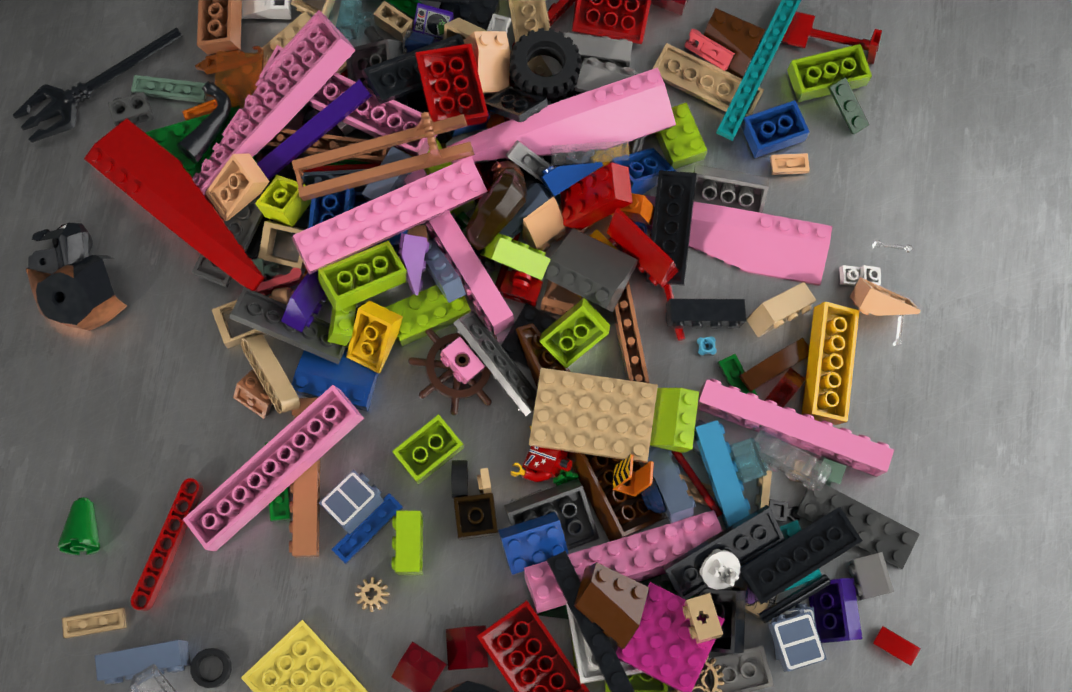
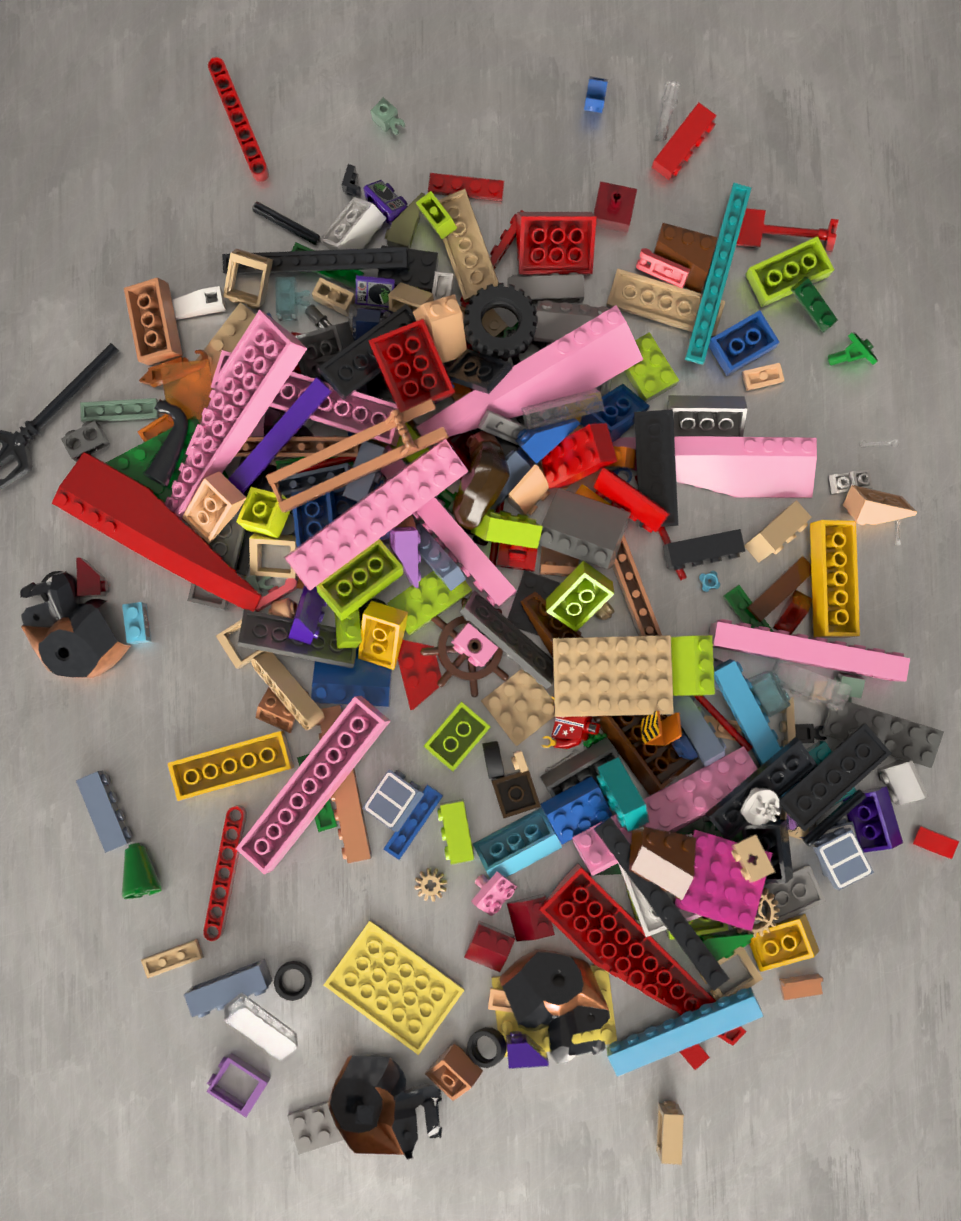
camera: 10 degrees left, 10 degrees up
none -> dark red slope [76,557,108,598]
none -> sand blue brick [76,770,132,853]
none -> medium azure brick [122,602,151,644]
none -> yellow brick [167,731,294,801]
none -> red wing [398,640,442,710]
none -> bright pink plate [471,872,517,916]
none -> medium azure slope [473,808,562,879]
none -> tan plate [481,669,555,746]
none -> tan plate [595,602,615,620]
none -> teal brick [597,757,649,832]
none -> green piece [828,332,879,365]

